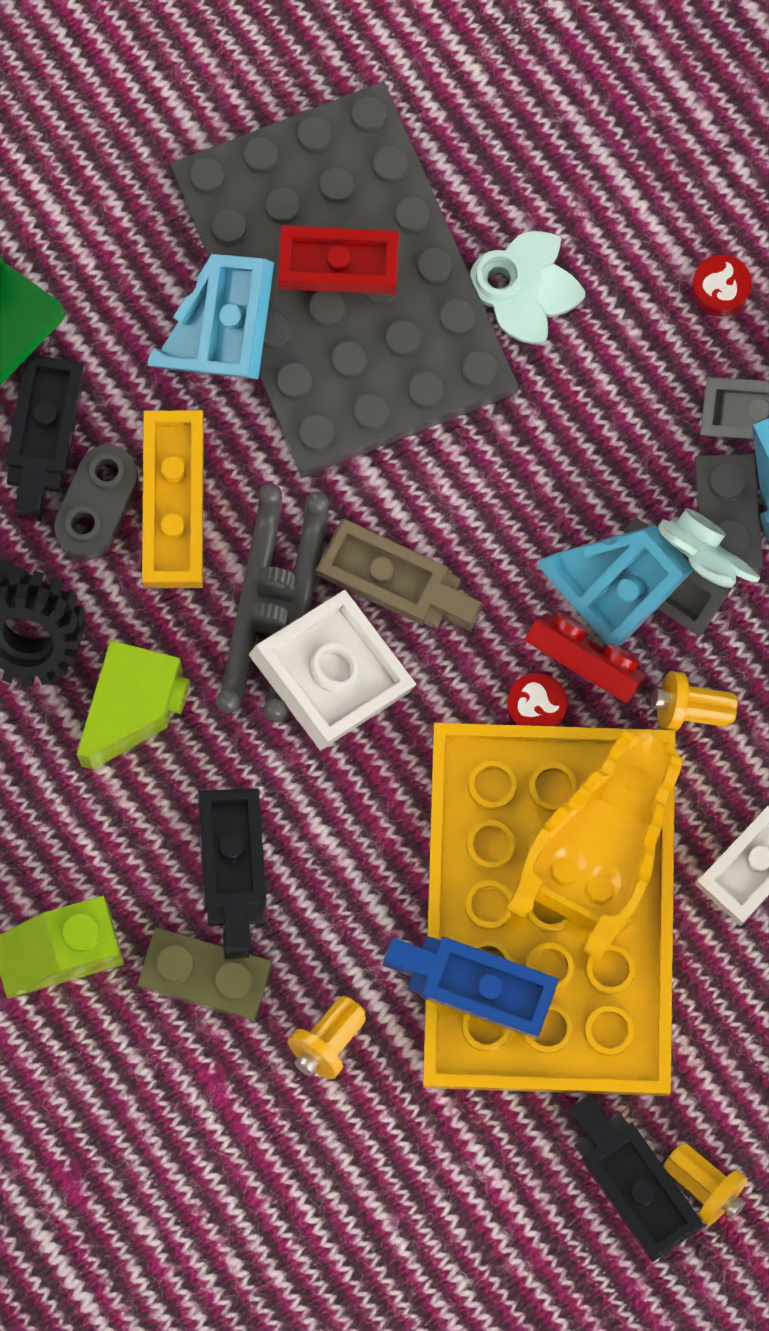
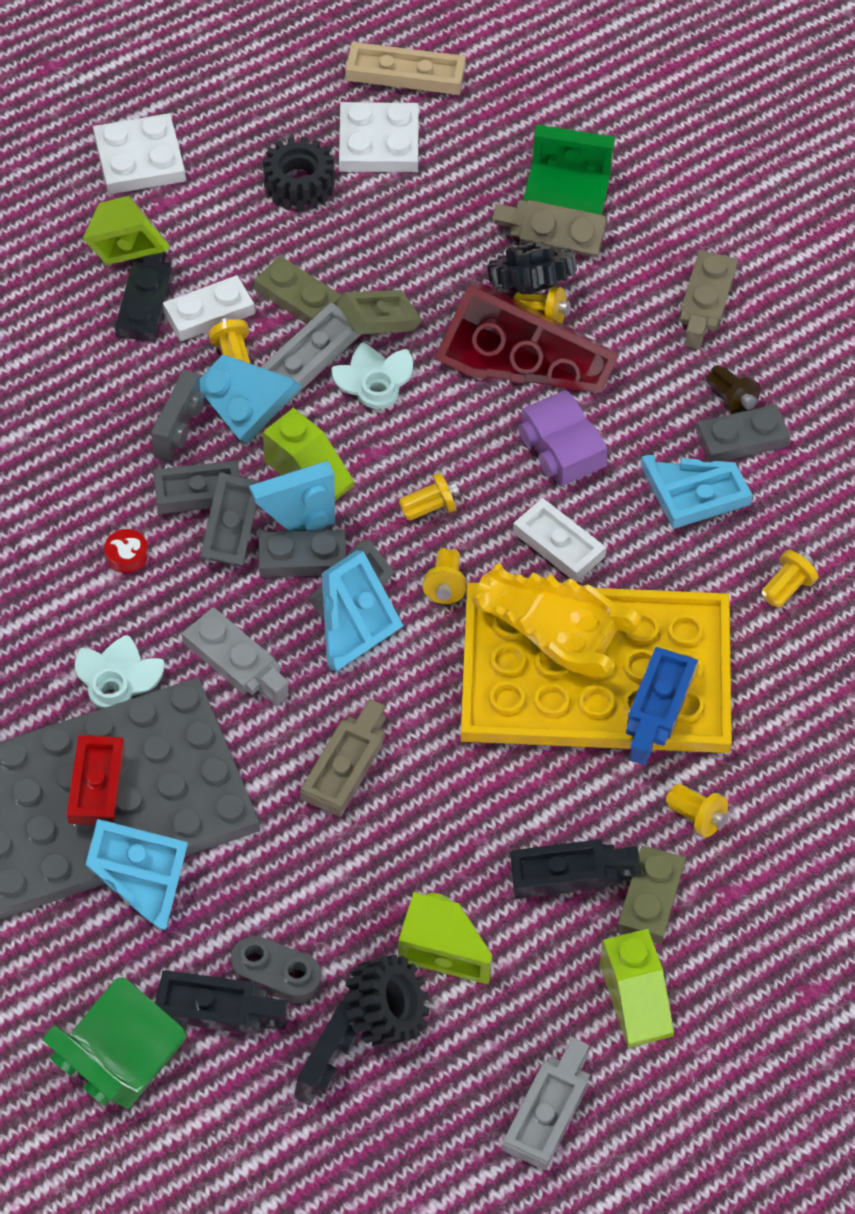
camera: 90 degrees left, 20 degrees down
yellow plate [142,410,204,588] -> none
dark grey piece [216,483,329,723] -> none
white plate [249,590,416,751] -> none
red tile [507,673,567,727] -> none
red plate [524,612,647,704] -> none
black hinge [567,1095,704,1262] -> none
light aqua plate [658,508,760,588] -> none
none -> light grey hinge [182,607,289,706]

